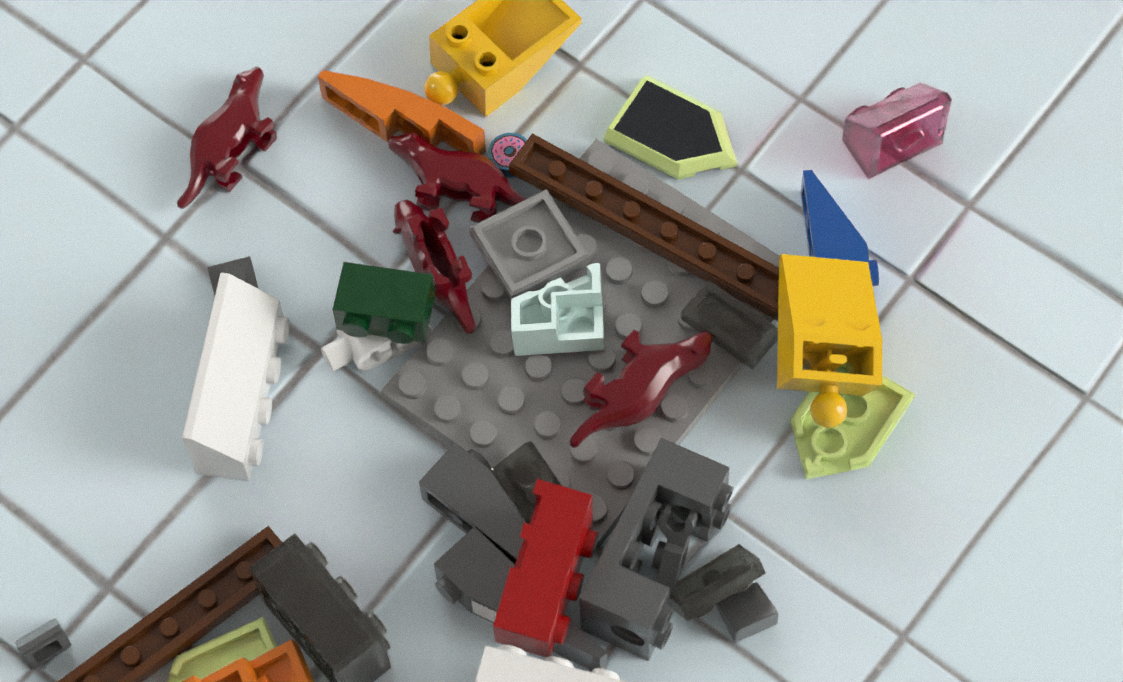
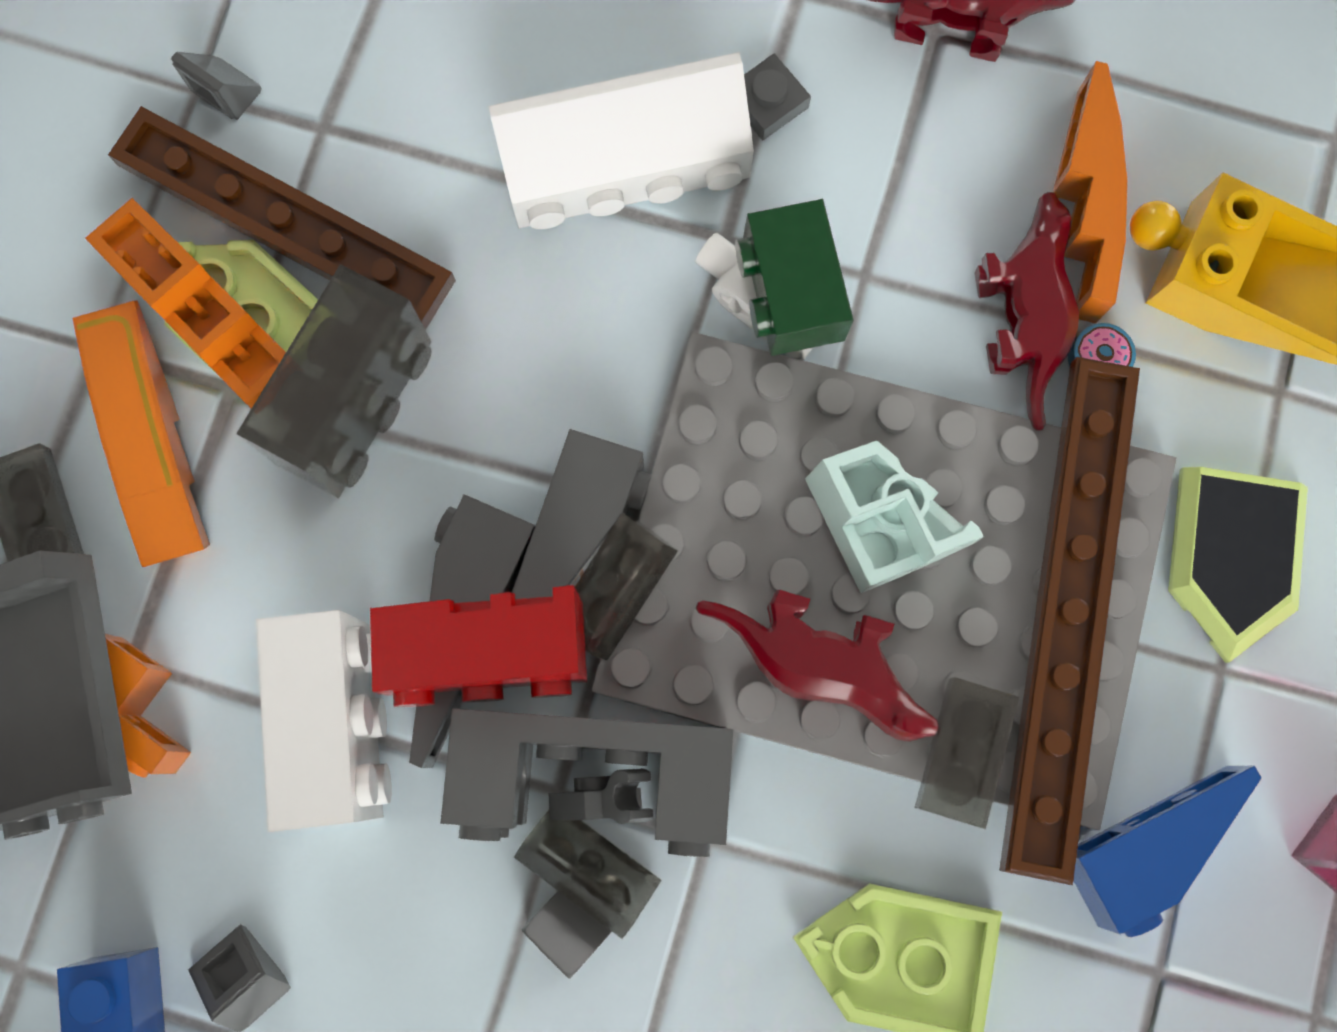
camera: 65 degrees right, 15 degrees up
dark red animal [393,200,476,334] -> none
light grey tile [469,189,590,301] -> none
yellow slope [777,254,883,428] -> none

